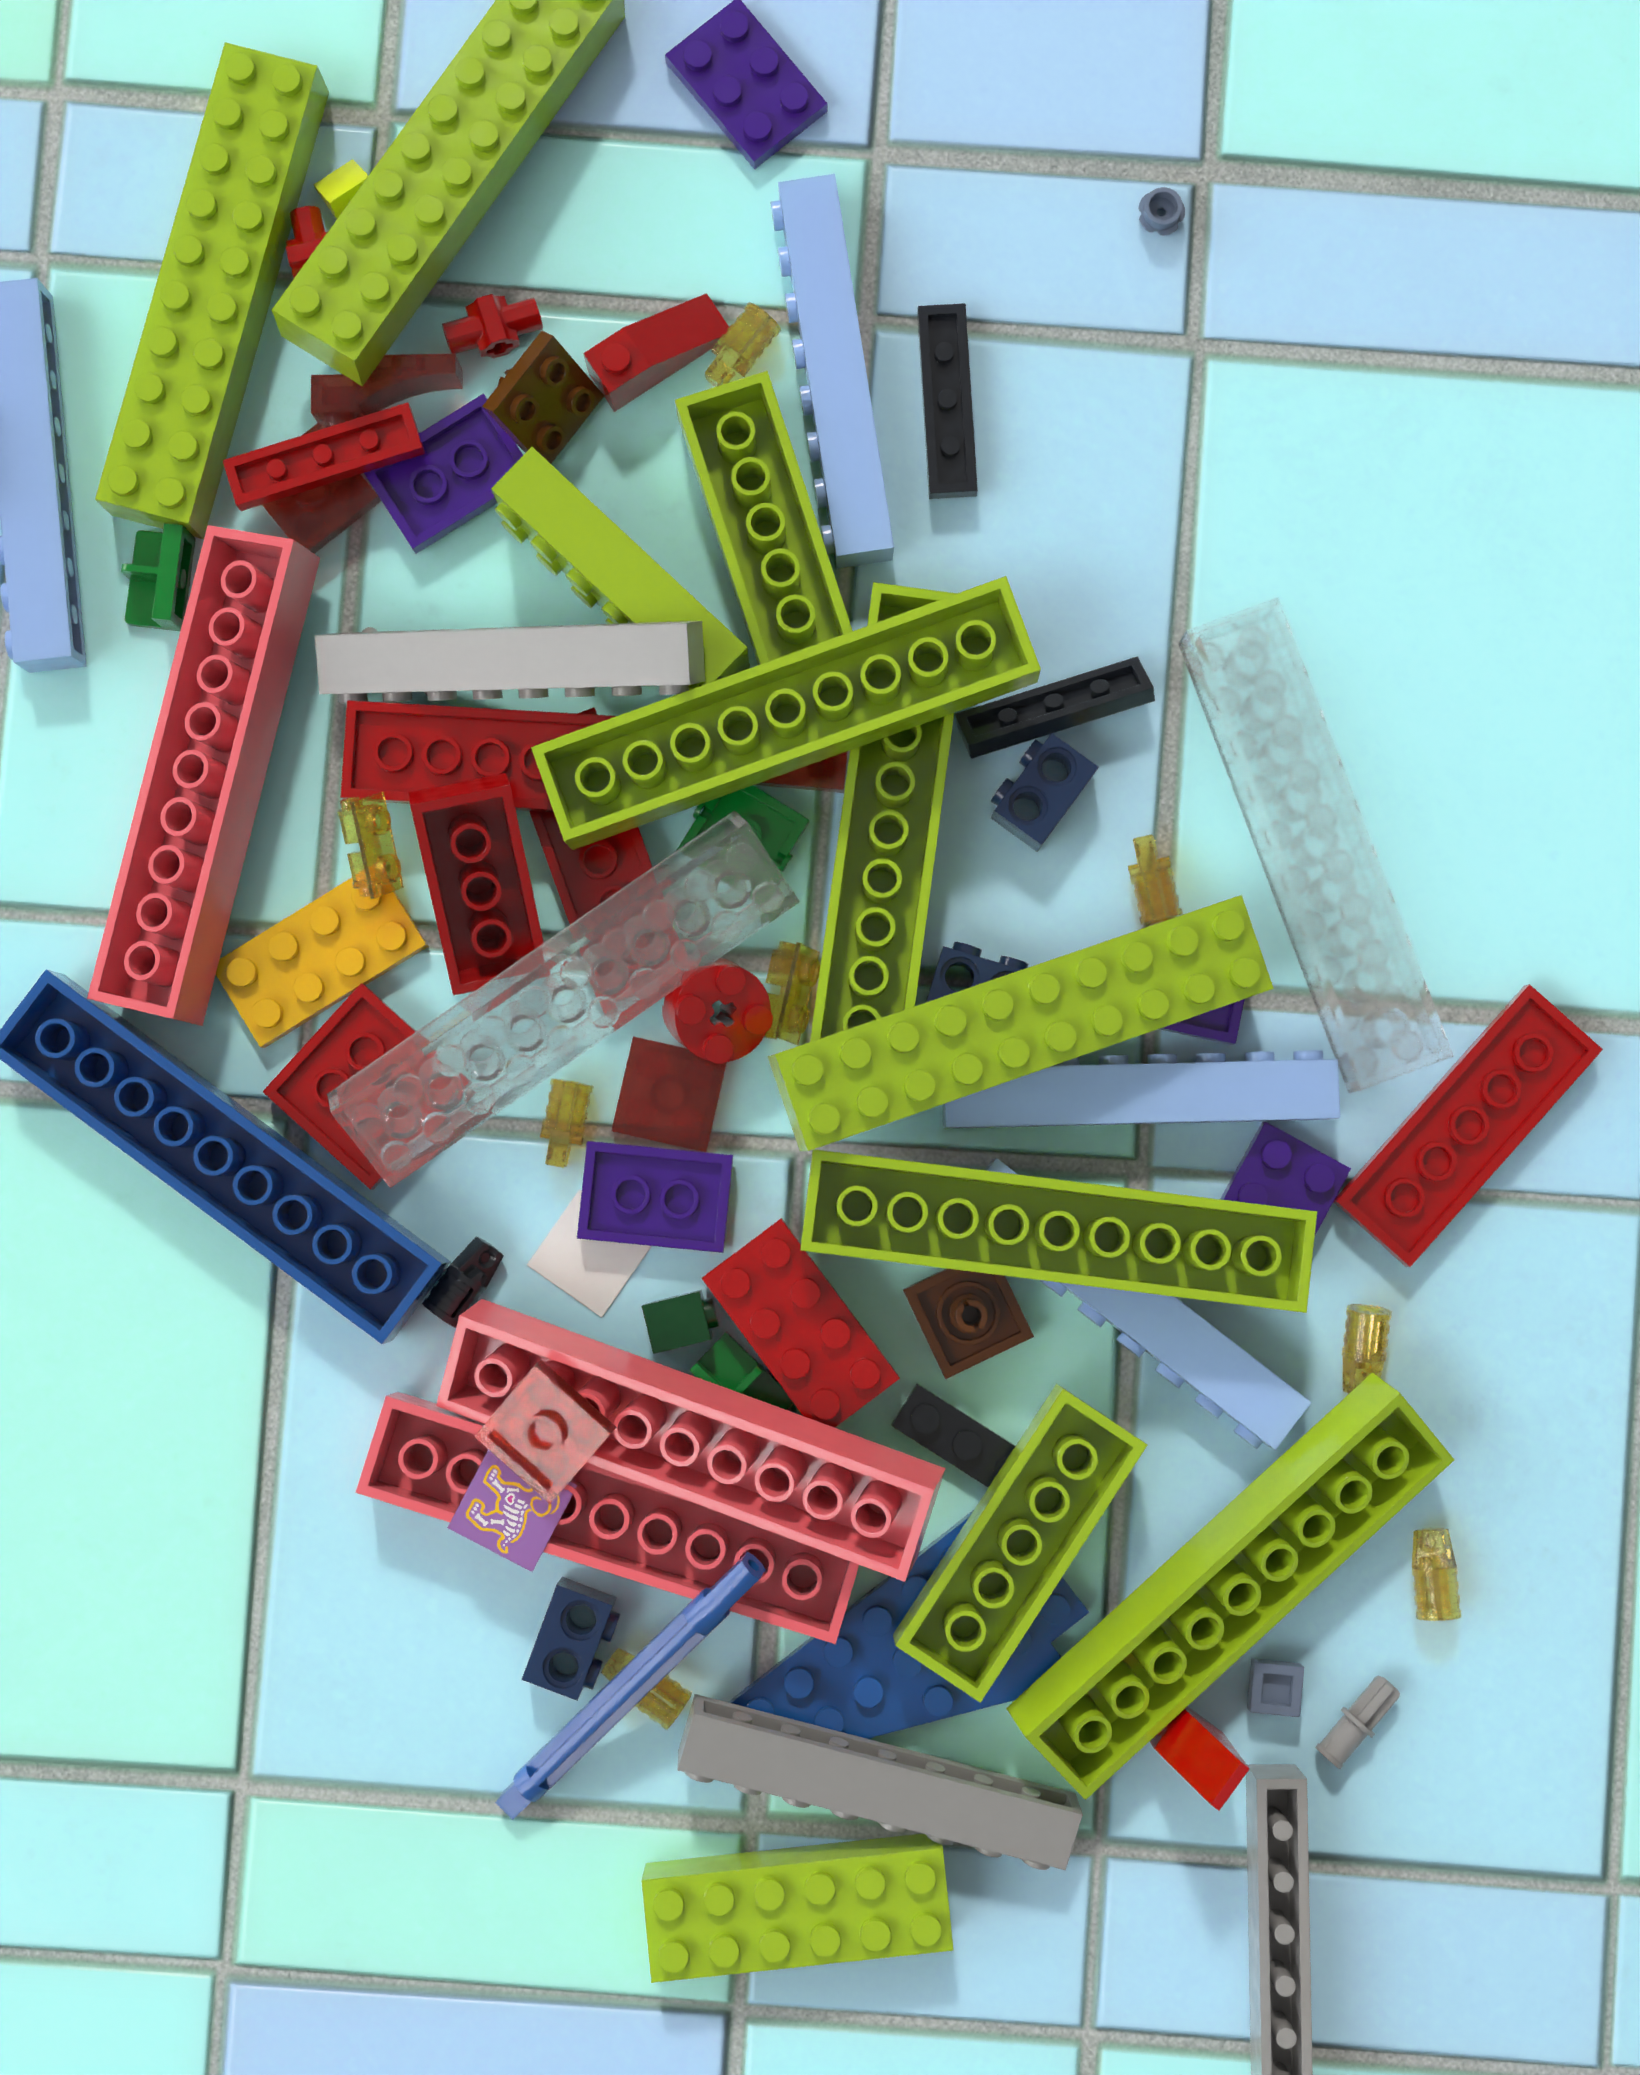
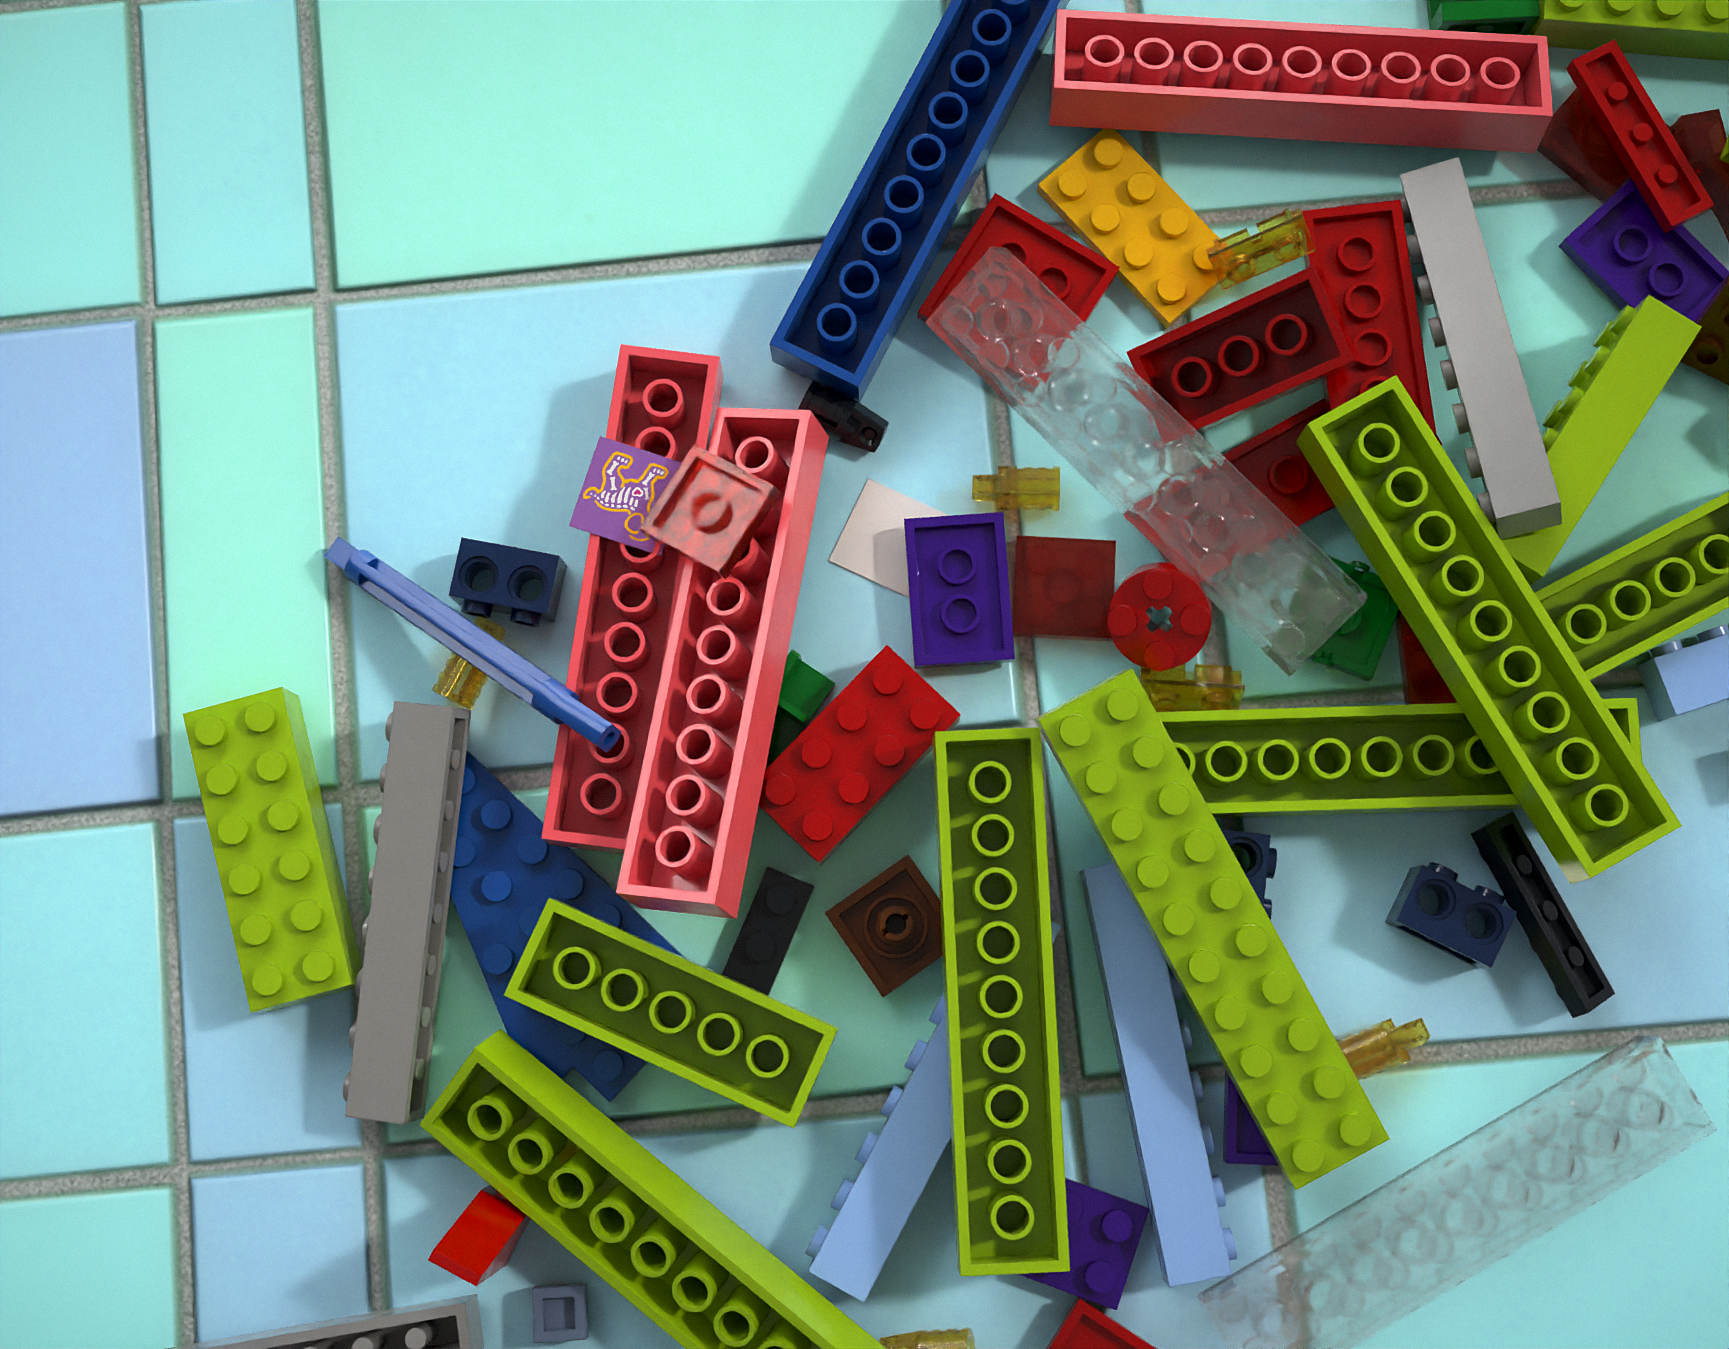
camera: 85 degrees right, 5 degrees down
dark green brick [642,1289,719,1354] -> none

